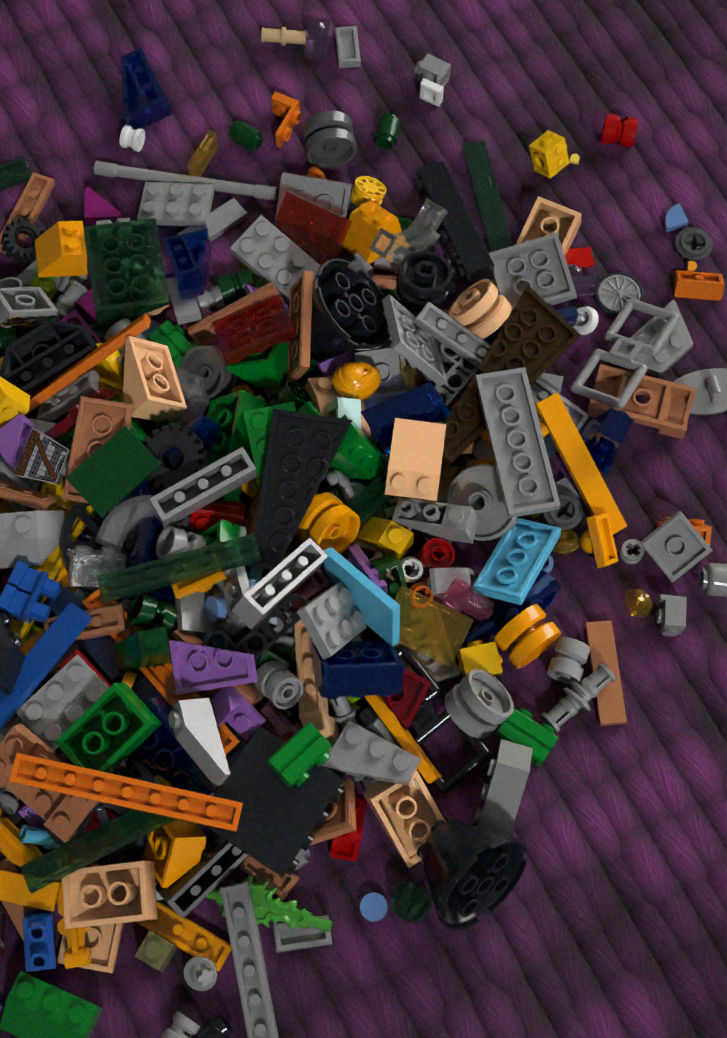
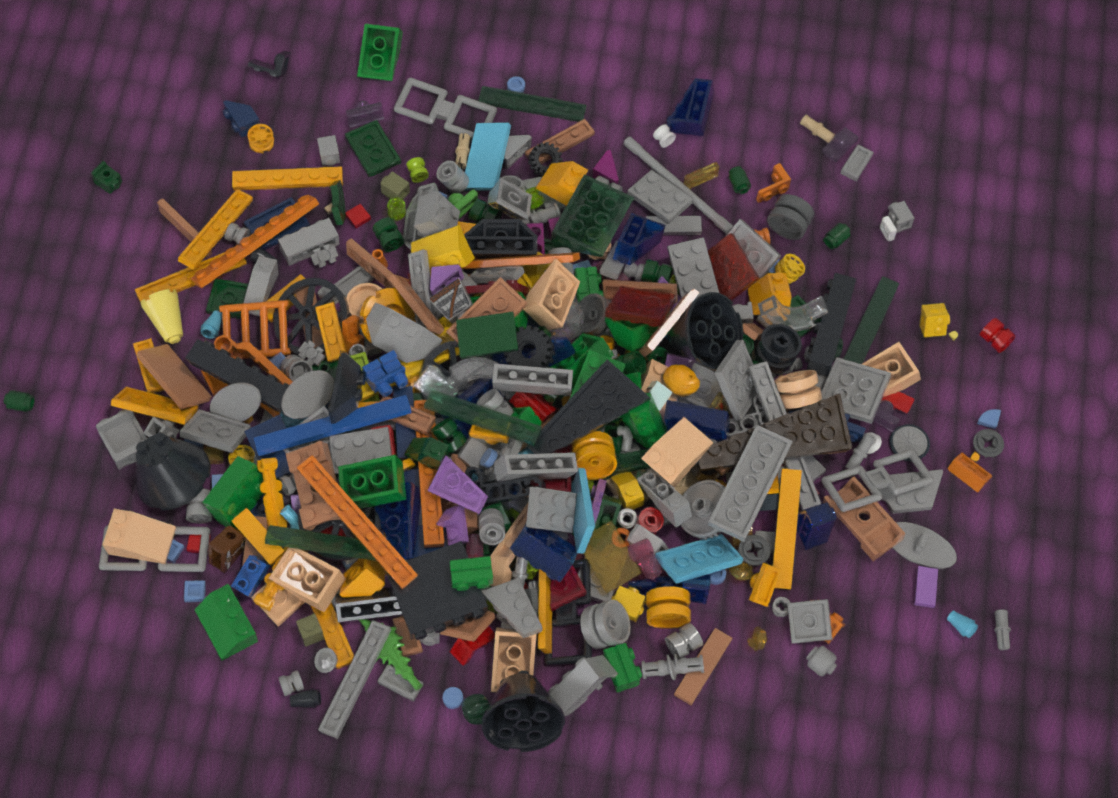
camera: 35 degrees right, 5 degrees down
slope [169,698,230,787] -> none
light grey brick [655,594,687,637] -> none
none -> light grey pin [845,433,876,469]

